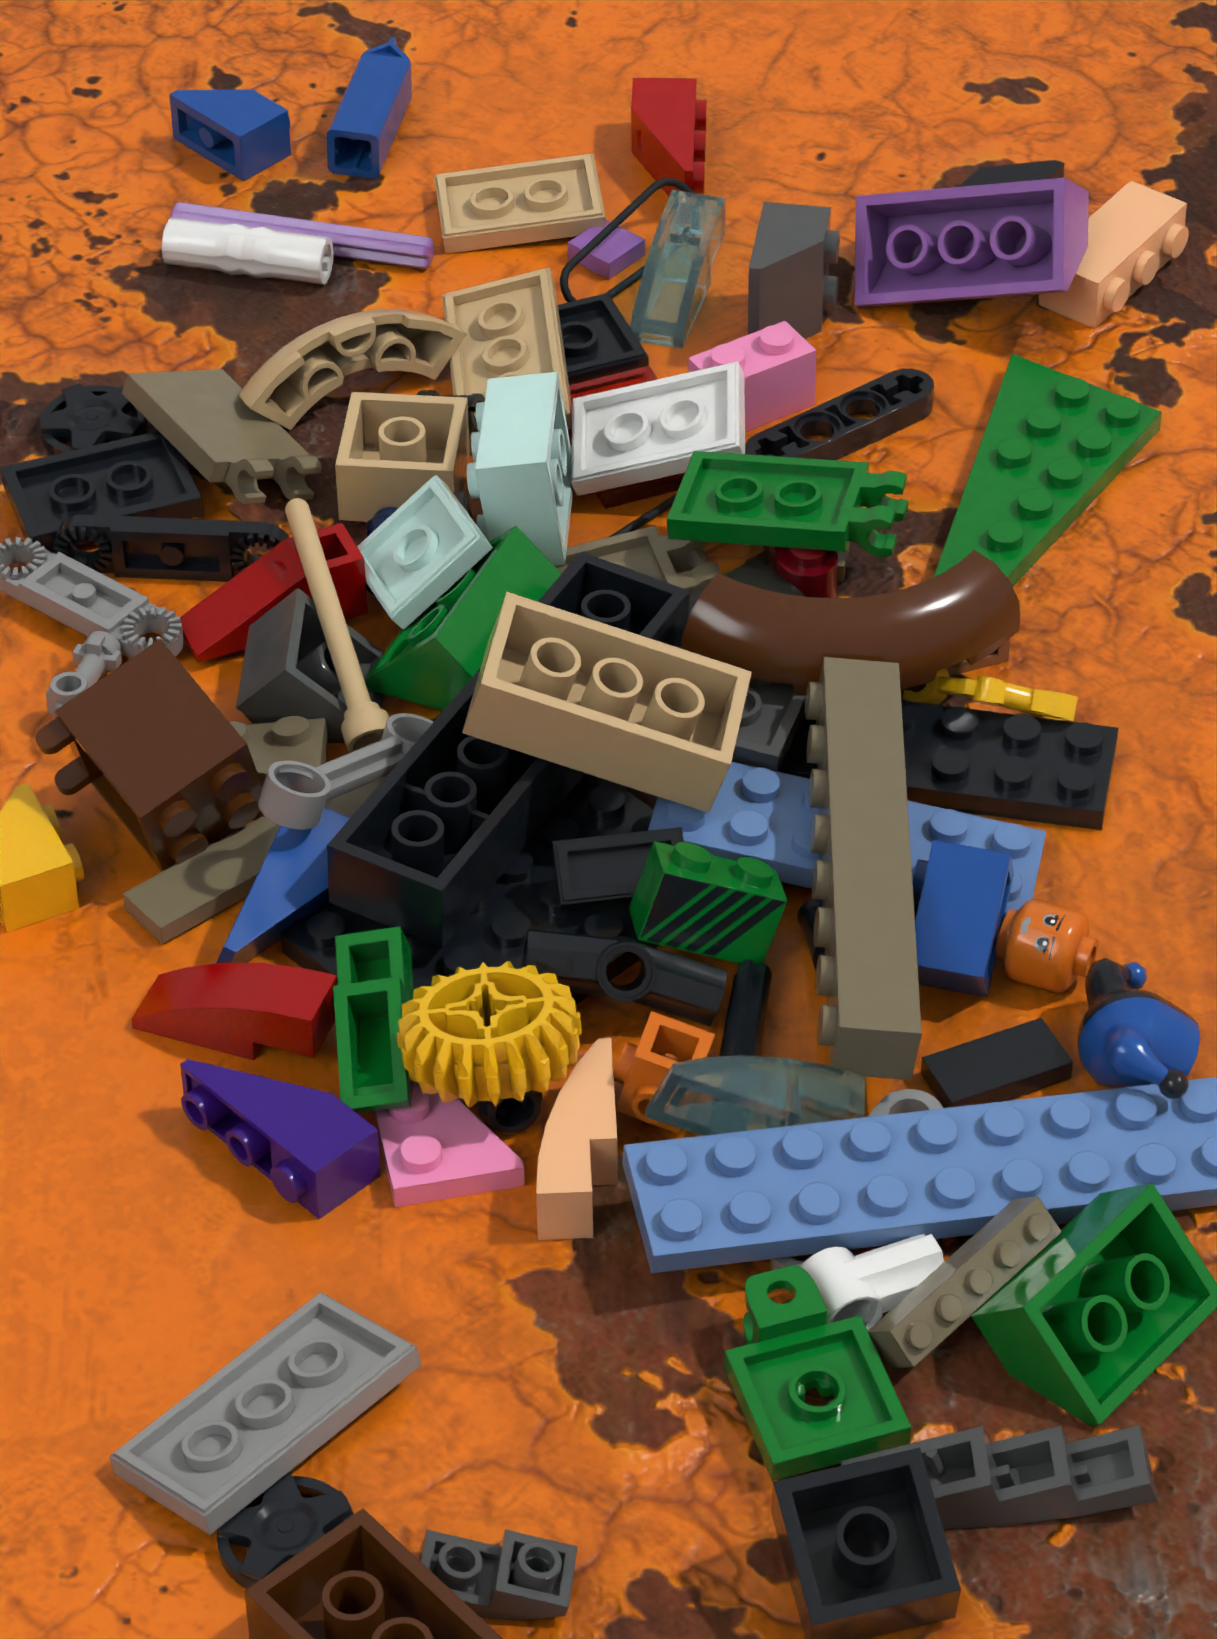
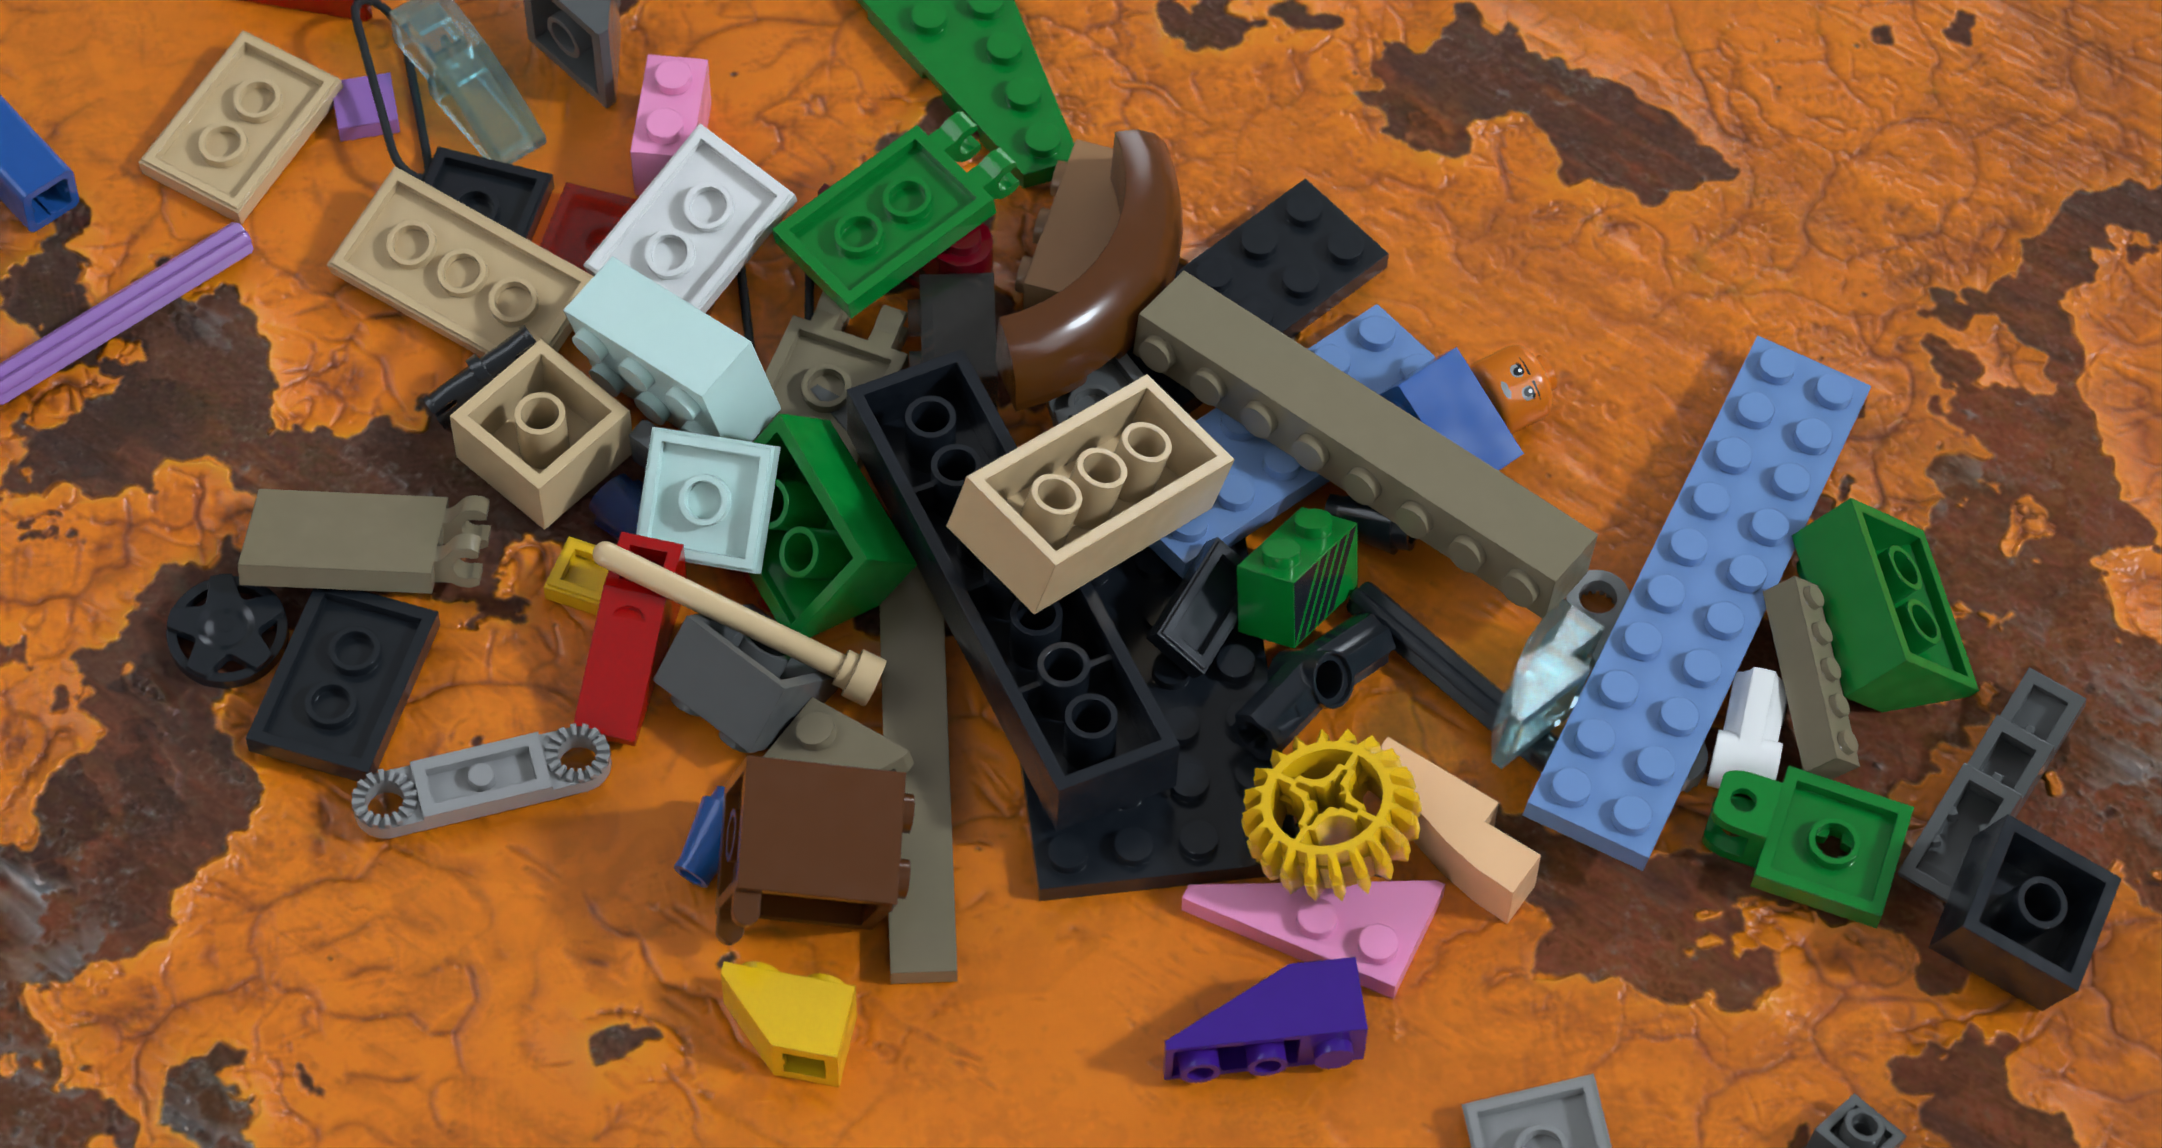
camera: 55 degrees left, 15 degrees up
light grey bar [46,631,122,719] -> none
black plate [53,515,290,582] -> none
red slope [131,963,338,1060] -> none
white axle [162,217,334,285] -> none
blue slope [215,807,350,964] -> none
tan brick [239,309,467,430] -> none
light grey piece [258,713,433,830] -> none
green slope [333,926,414,1114] -> none
orange brick [613,1011,715,1134] -> none
black beam [745,368,934,460] -> none
yellow piece [902,668,1078,722] -> none
black tile [921,1018,1073,1108] -> none
blue piece [1077,958,1200,1099] -> none

